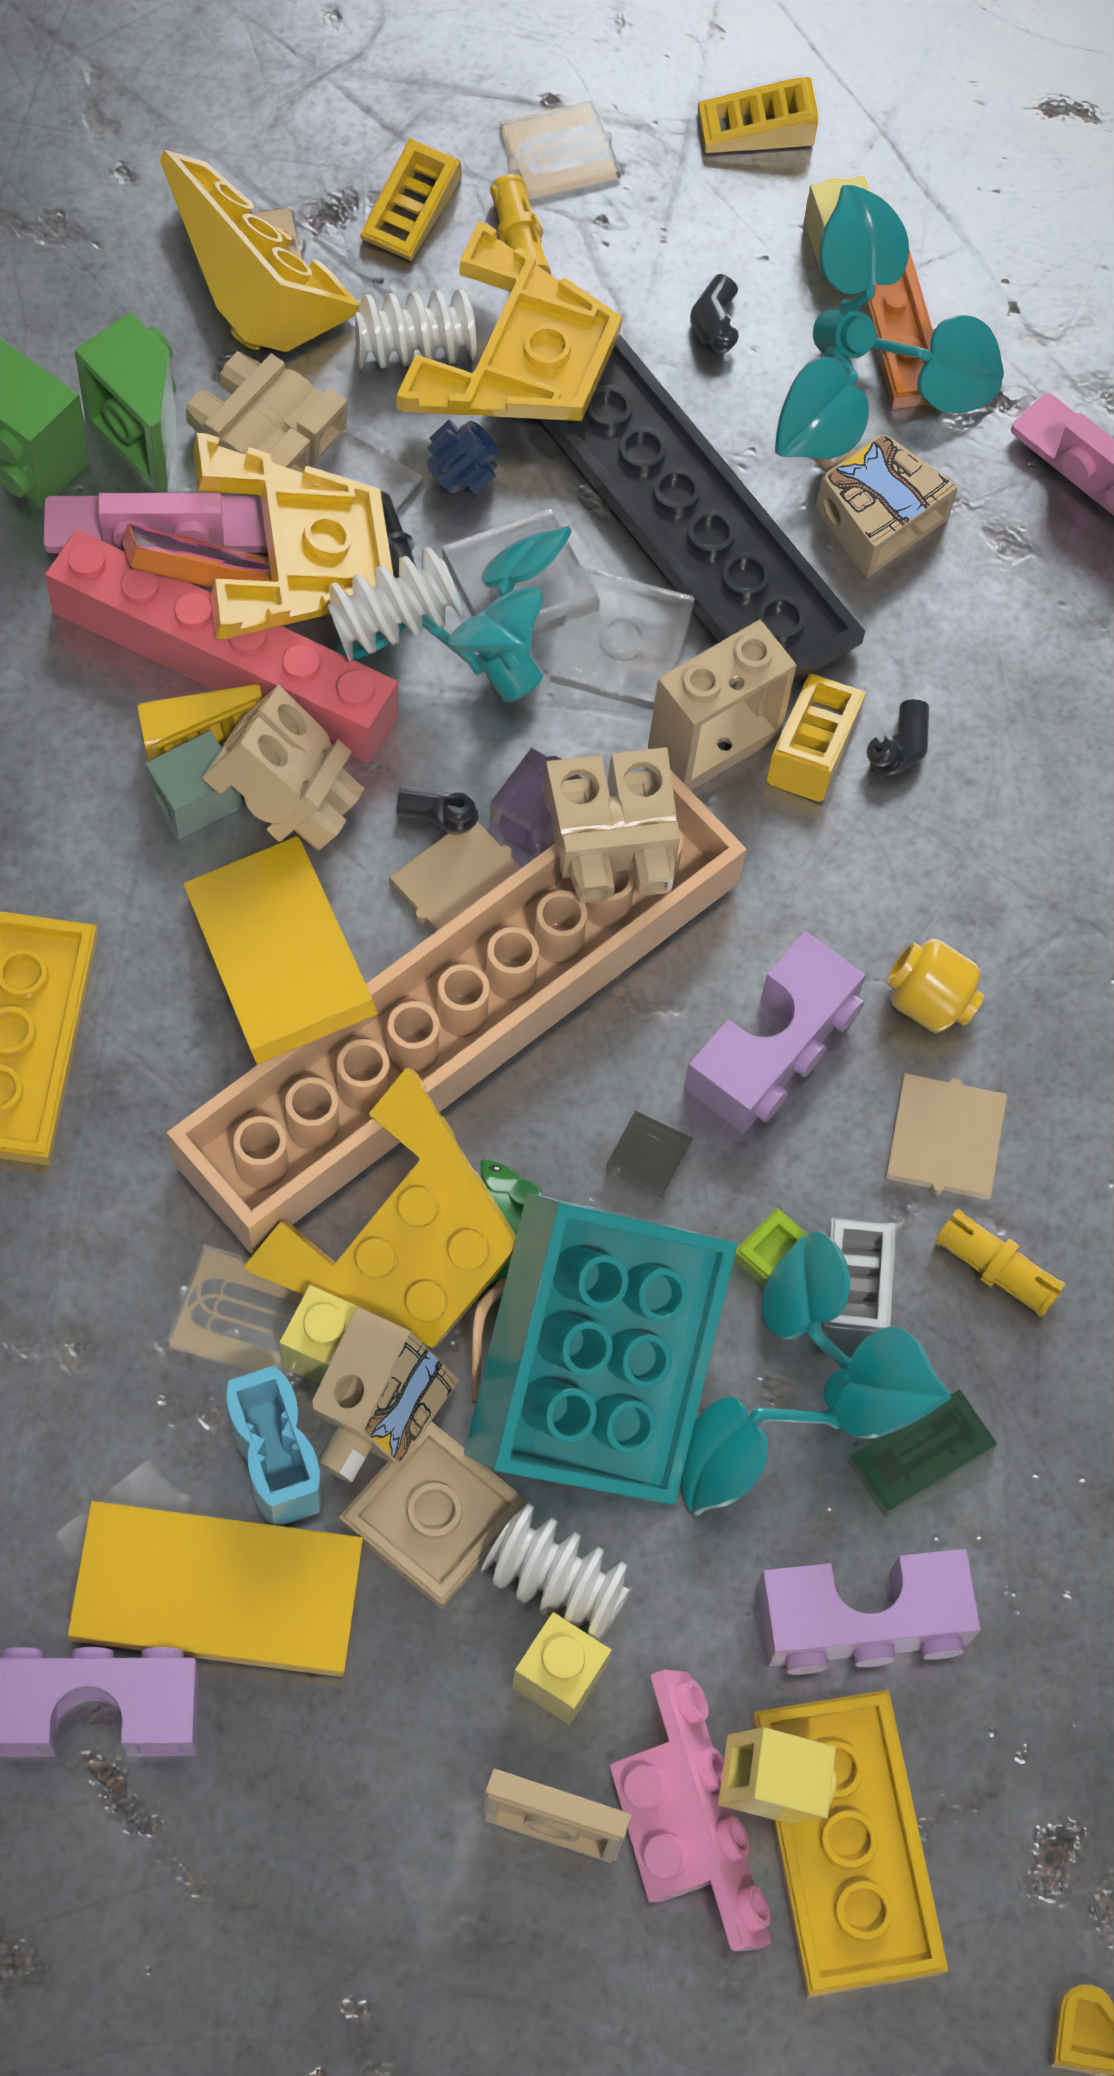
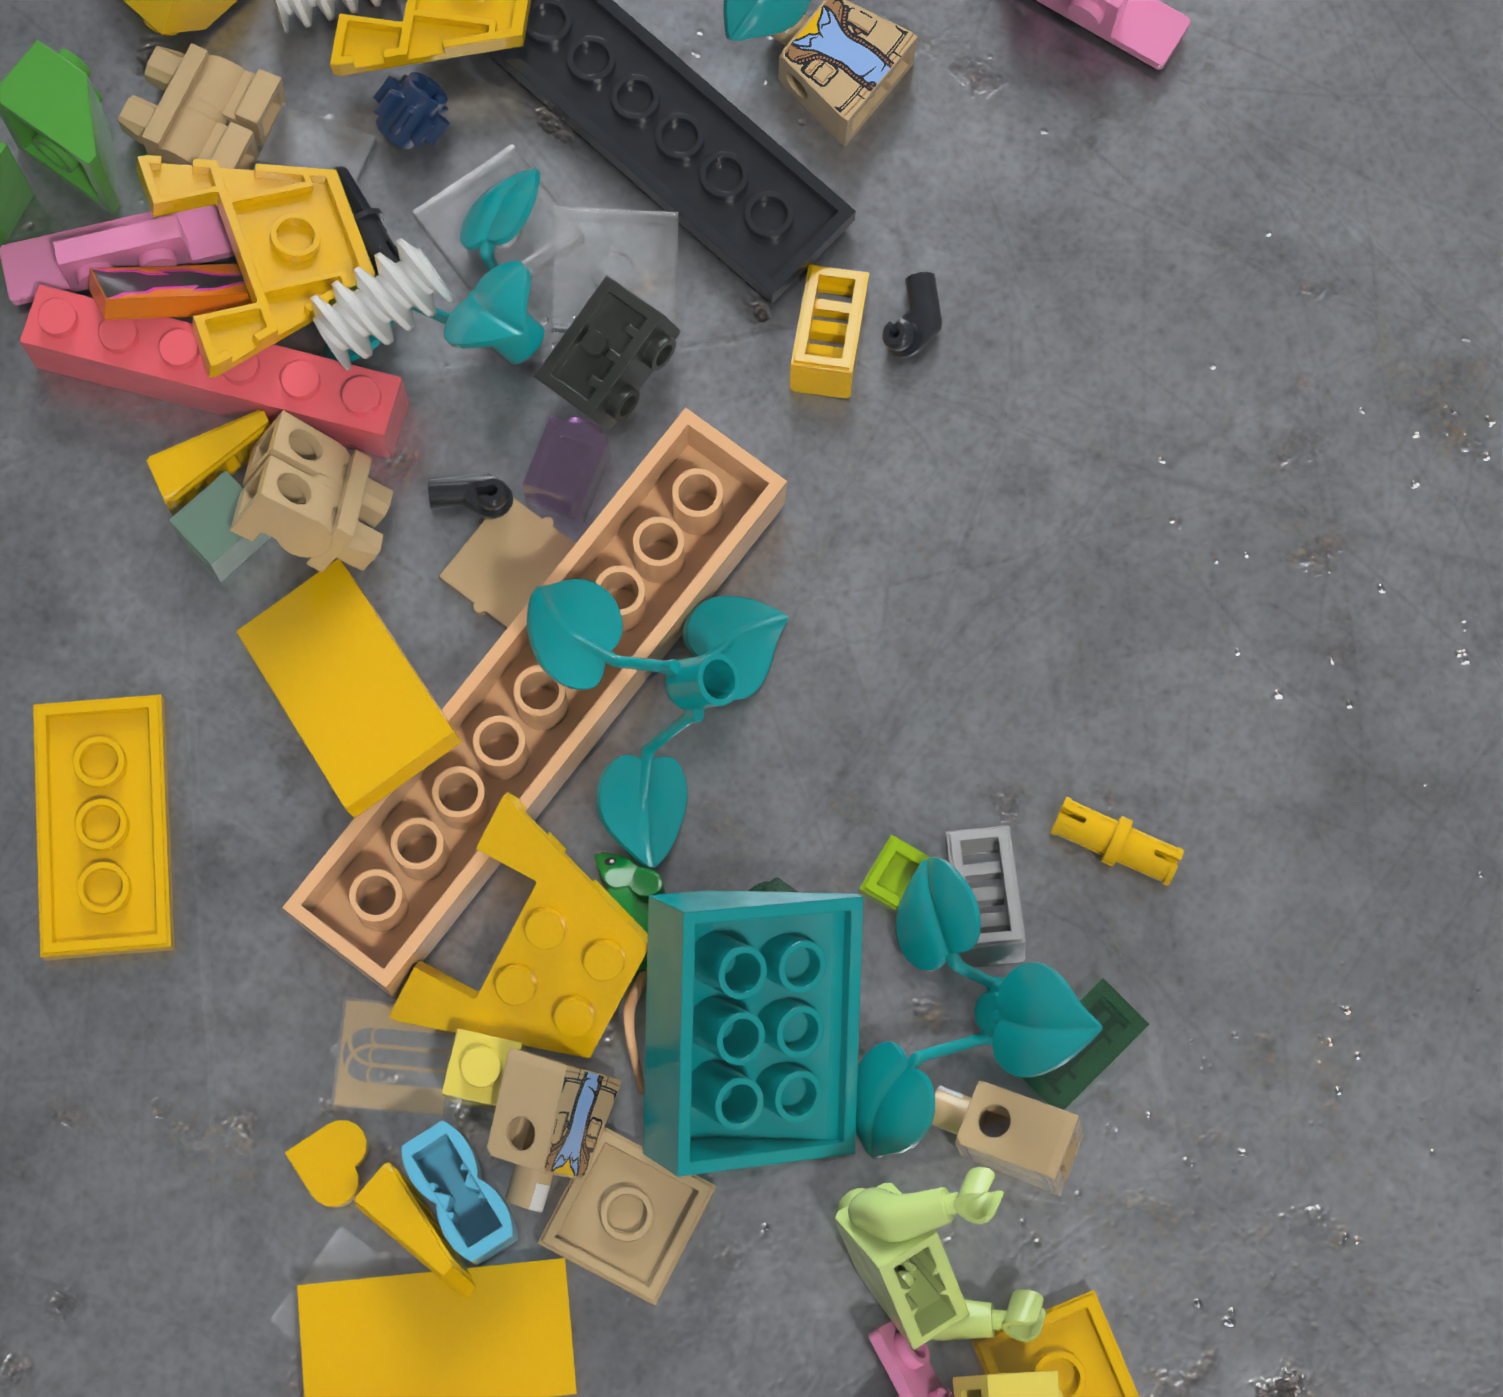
camera: 10 degrees left, 10 degrees up
white piece [481,1503,634,1642] -> none
light yellow brick [512,1612,612,1725] -> none
tan hips [543,747,681,903] -> none
clear smoke tile [606,1110,693,1199] -> none
tan window [647,619,797,790] -> none
lavender arch [683,930,866,1134] -> none
lavender arch [756,1549,980,1675] -> none
tan piece [885,1073,1007,1200] -> none
yellow head [886,939,984,1033] -> none
none -> yellow tile [284,1120,369,1208]
none -> yellow slope [353,1162,476,1297]
none -> teal plant [527,579,789,868]
none -> pearl dark grey bracket [534,275,680,431]
none -> yellowish green torso [834,1167,1046,1350]
none -> tan torso [931,1081,1084,1197]

